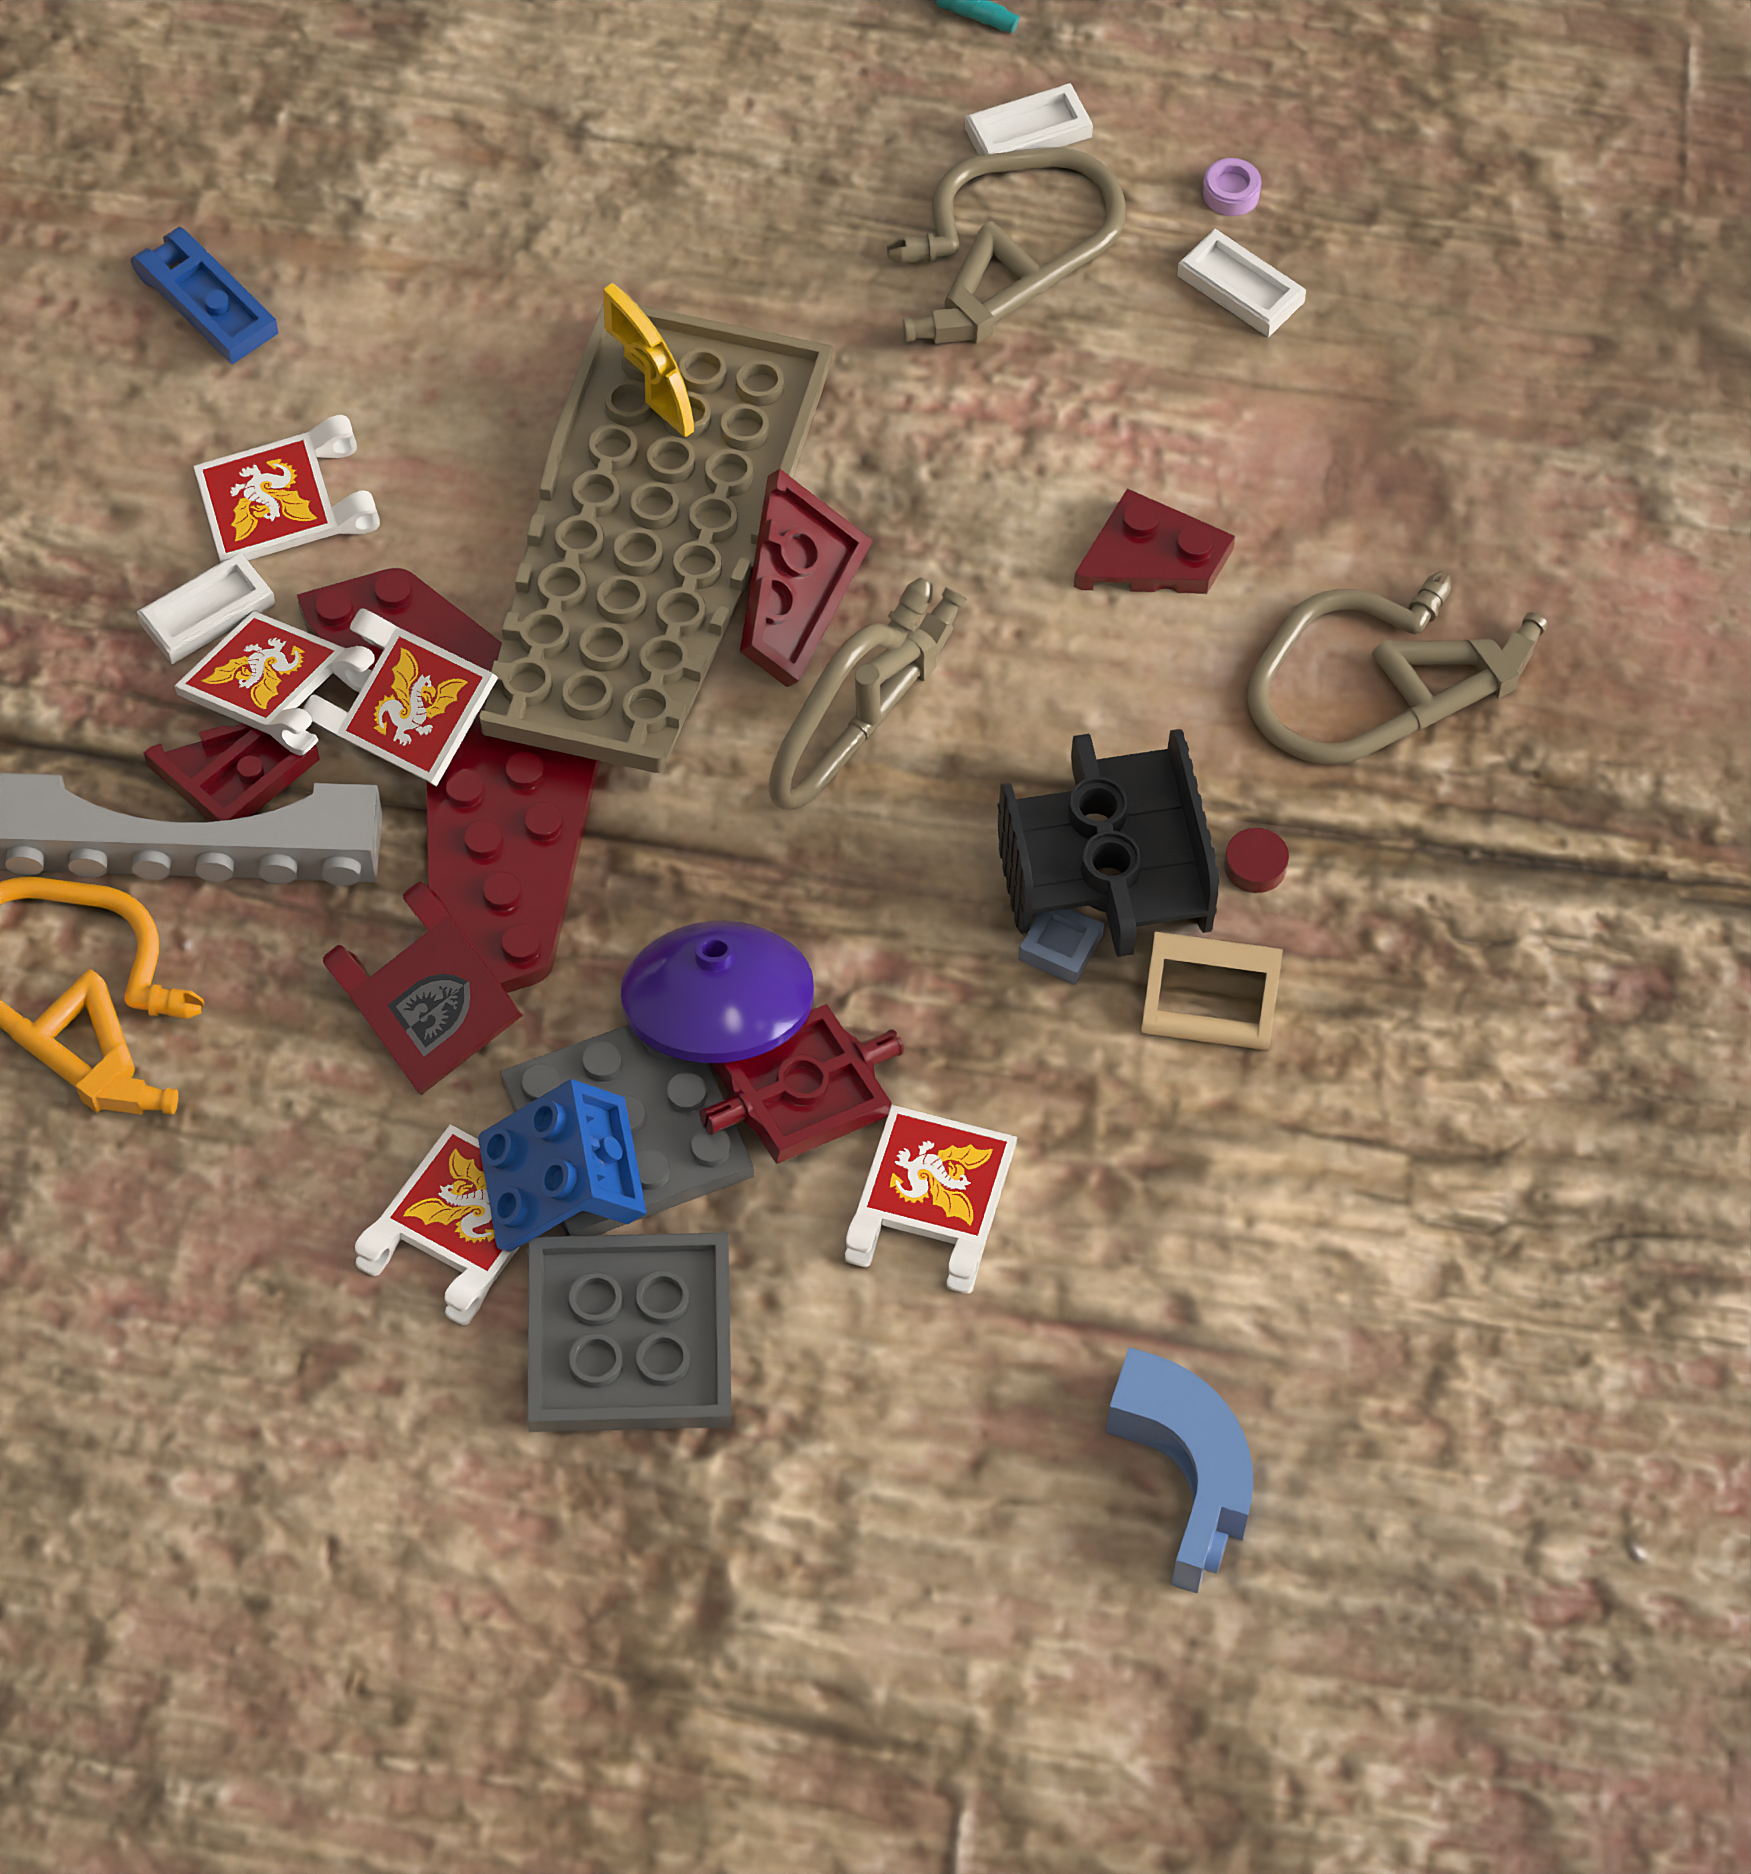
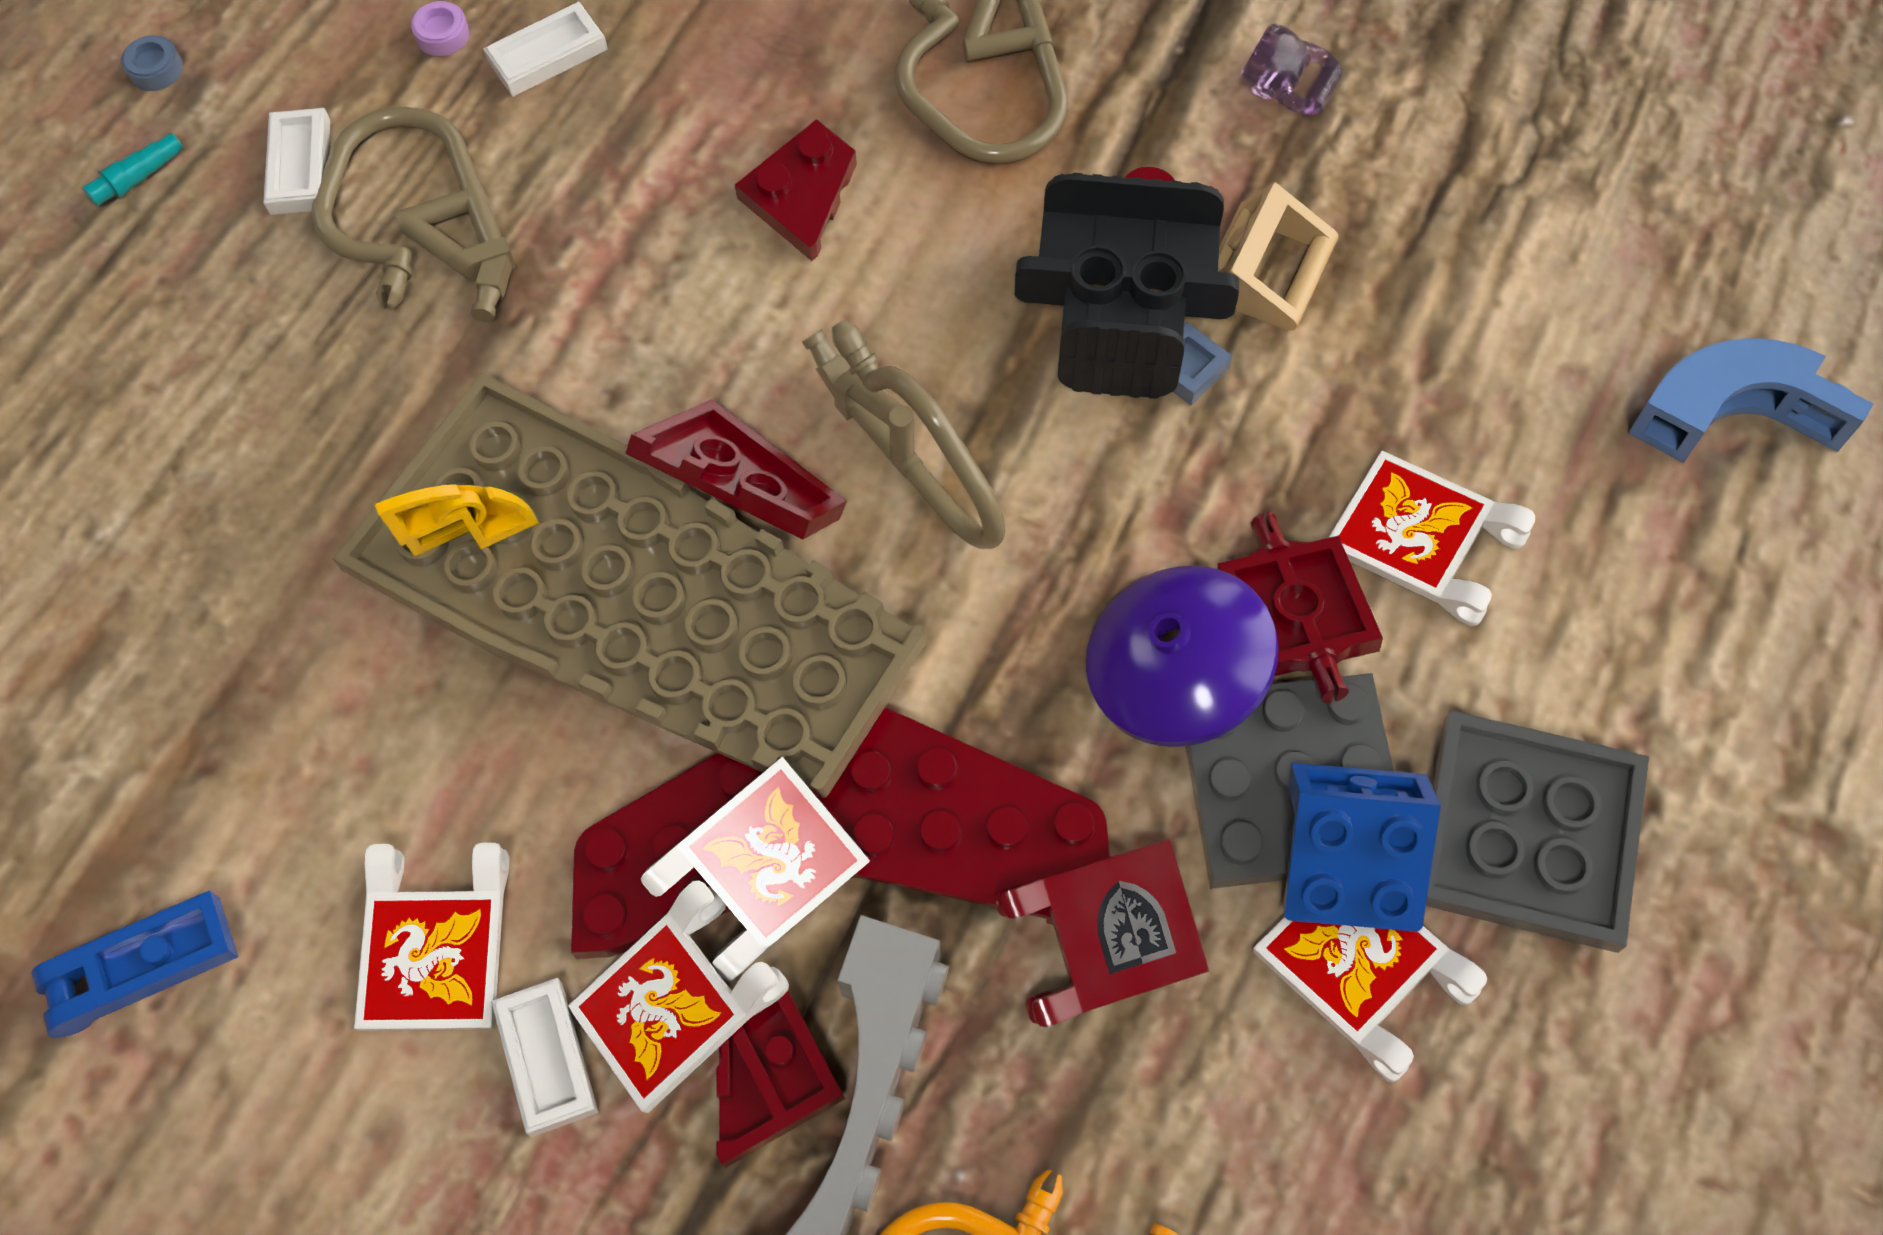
camera: 70 degrees left, 5 degrees up
none -> piece [1241,23,1343,116]

